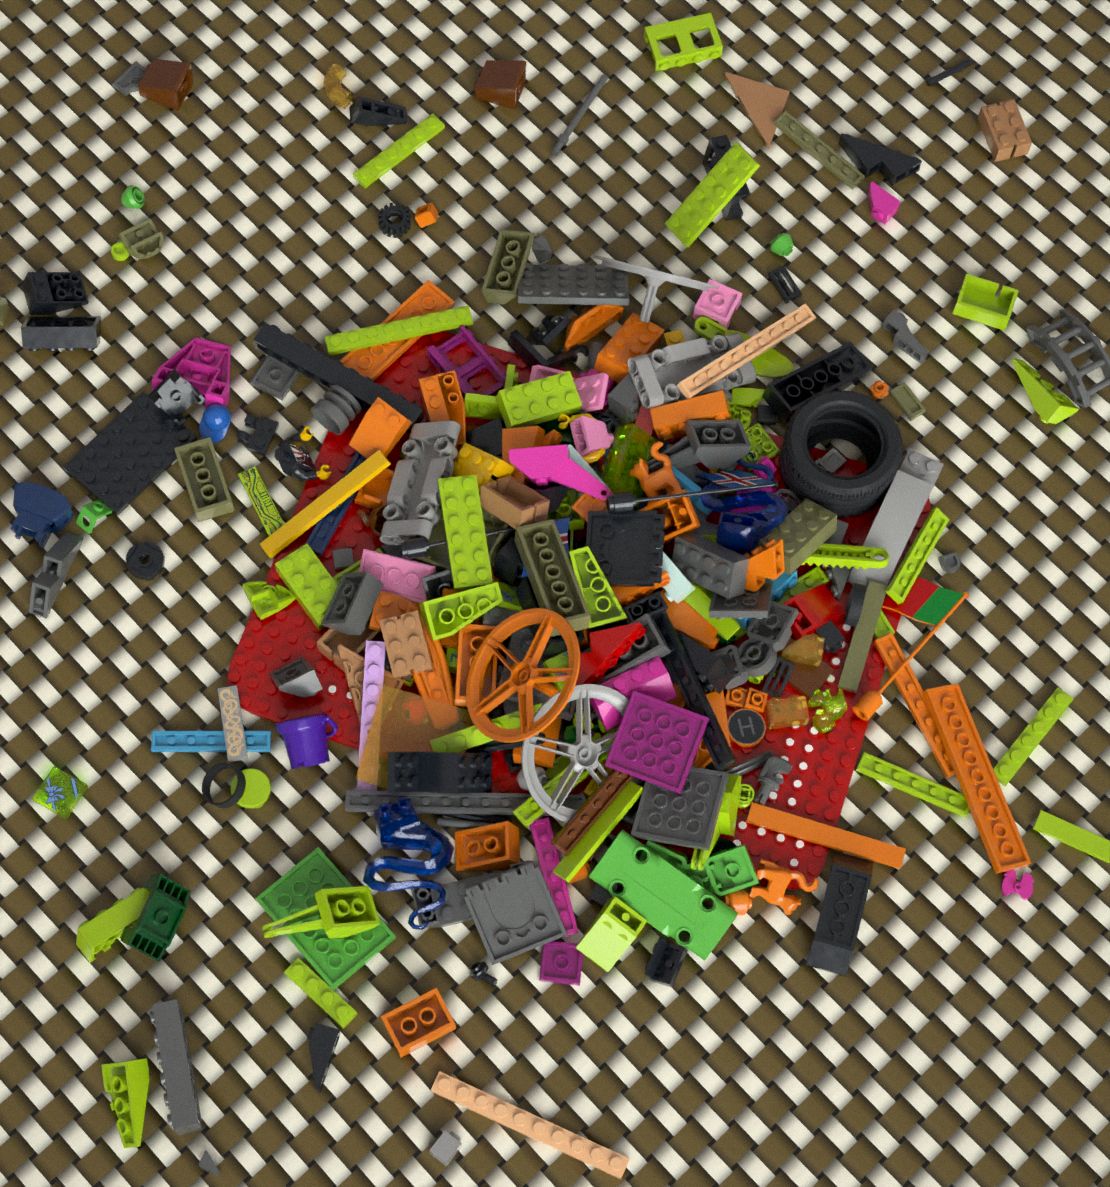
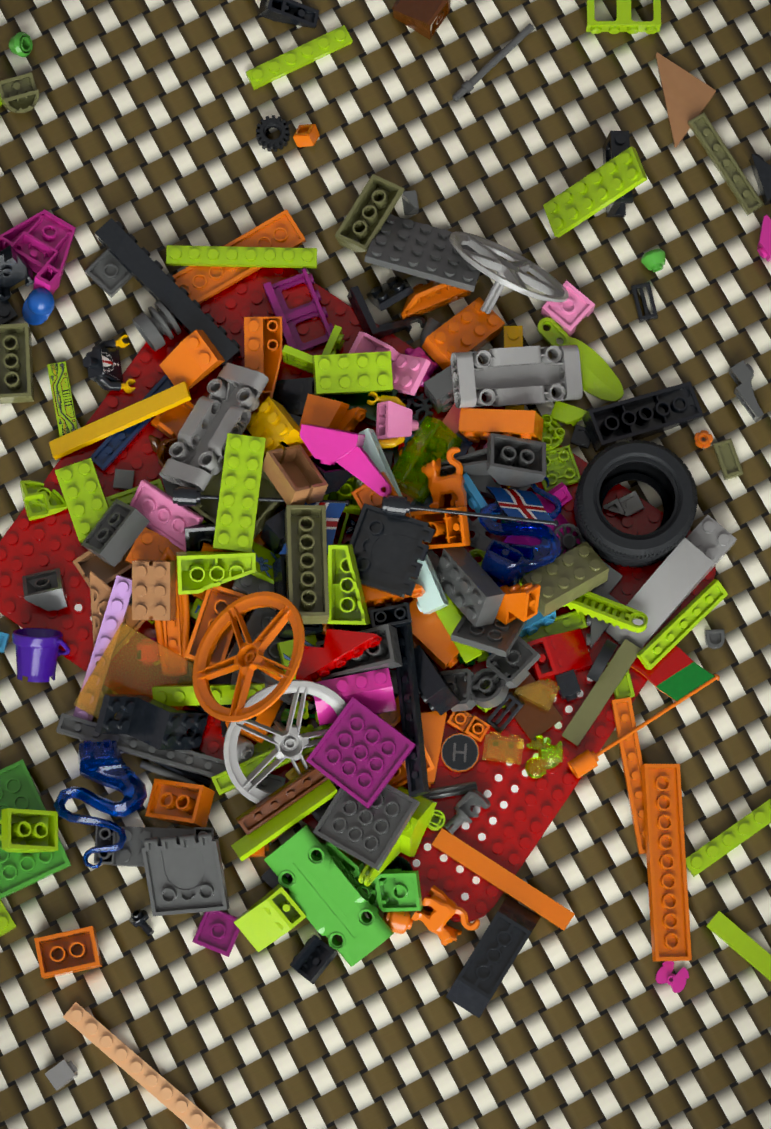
camera: 20 degrees right, 10 degrees up
black plate [237,414,279,457] -> none
dark pink plate [530,817,578,937] -> none
light nougat plate [677,303,816,399] -> none
lime tile [856,752,970,818] -> none

